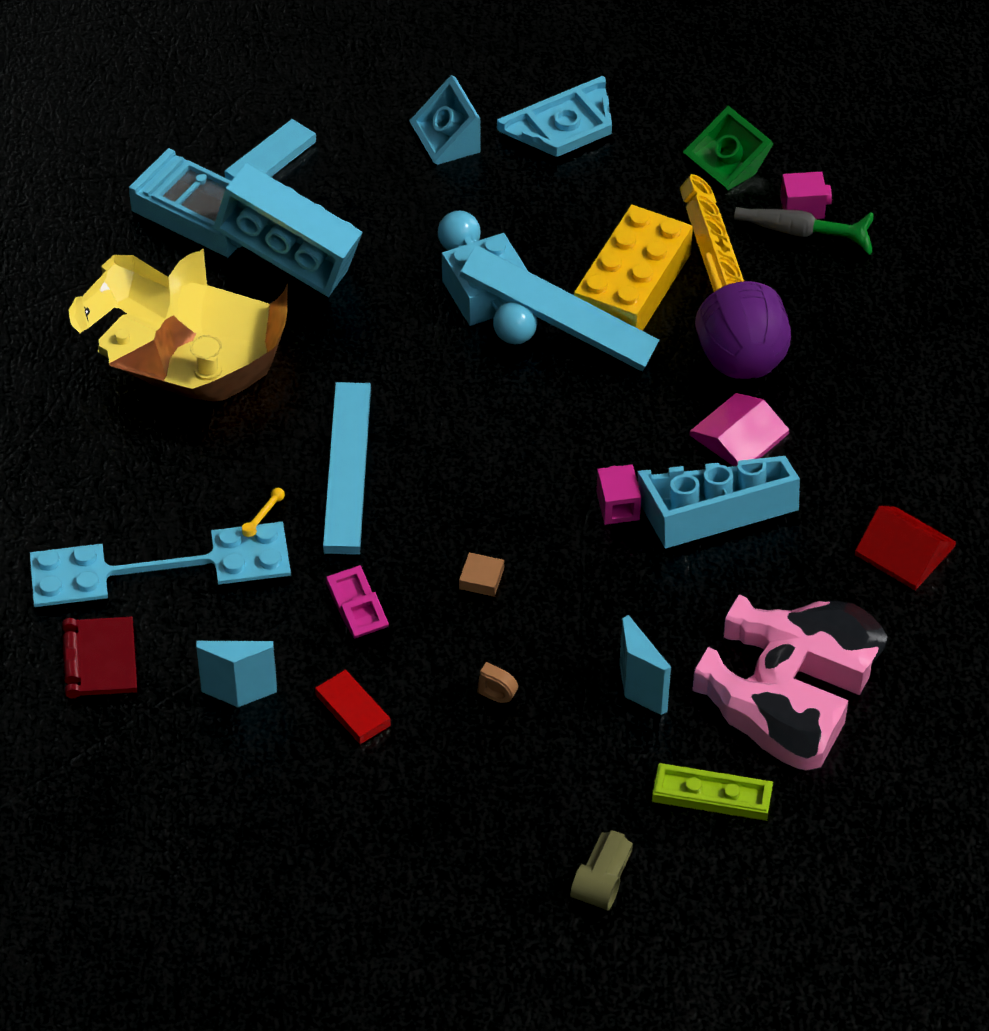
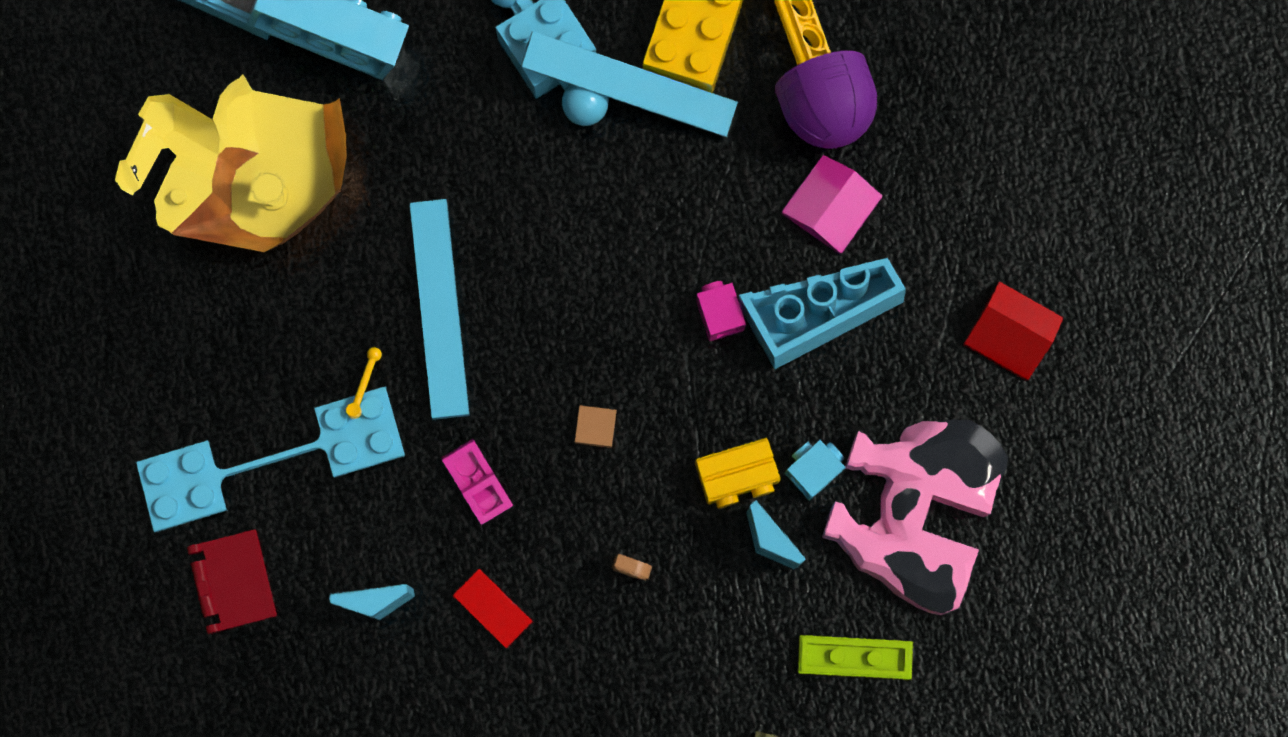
camera: 10 degrees left, 30 degrees up
none -> yellow brick [695,438,780,509]
none -> medium azure brick [785,440,846,501]

